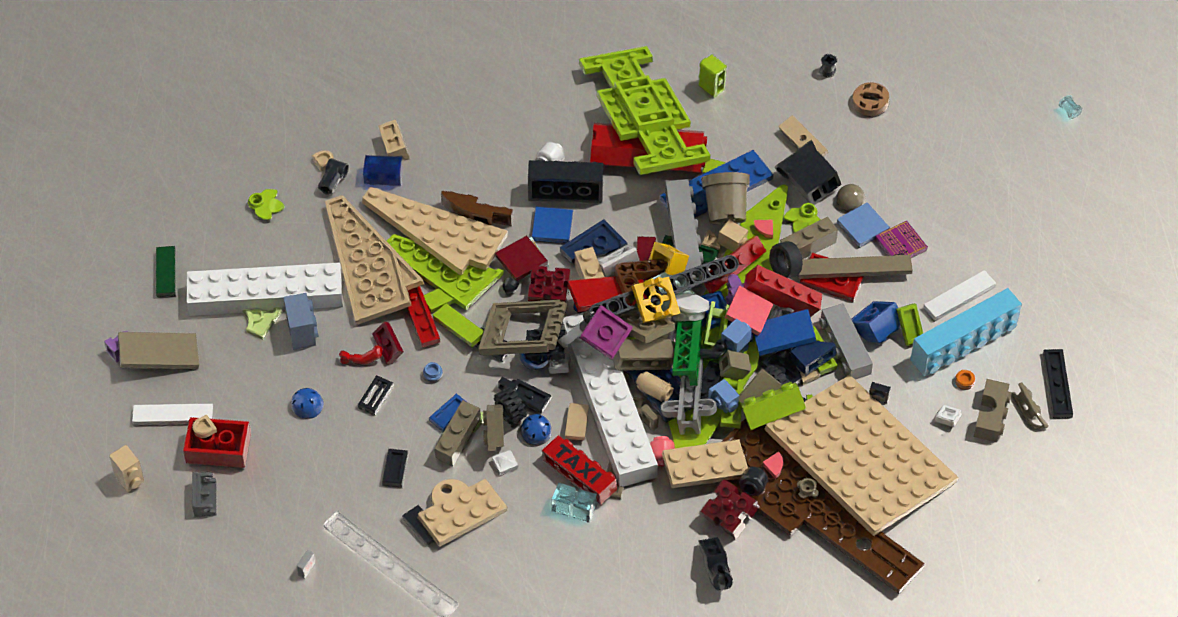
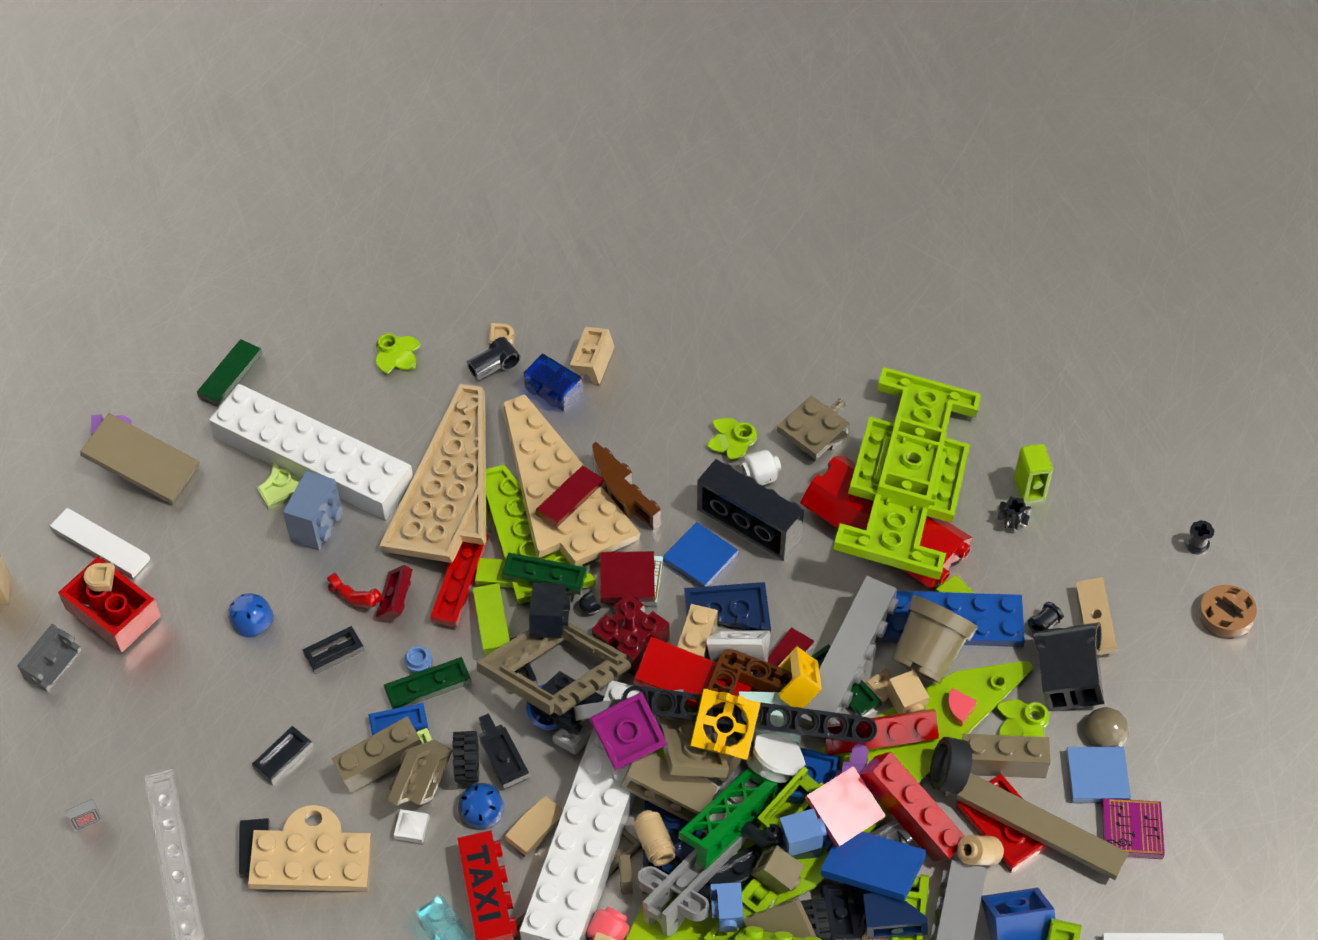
camera: 35 degrees right, 0 degrees up
none -> dark green tile [383,657,472,709]
none -> dark green tile [501,552,587,595]
none -> black brick [529,583,571,638]
none -> dark red tile [535,465,604,528]
none -> lime plate [707,418,757,460]
none -> dark tan plate [777,395,850,460]
none -> tan head [957,835,1004,866]
none -> black gear [997,496,1031,530]
none -> black bush [1028,602,1064,631]

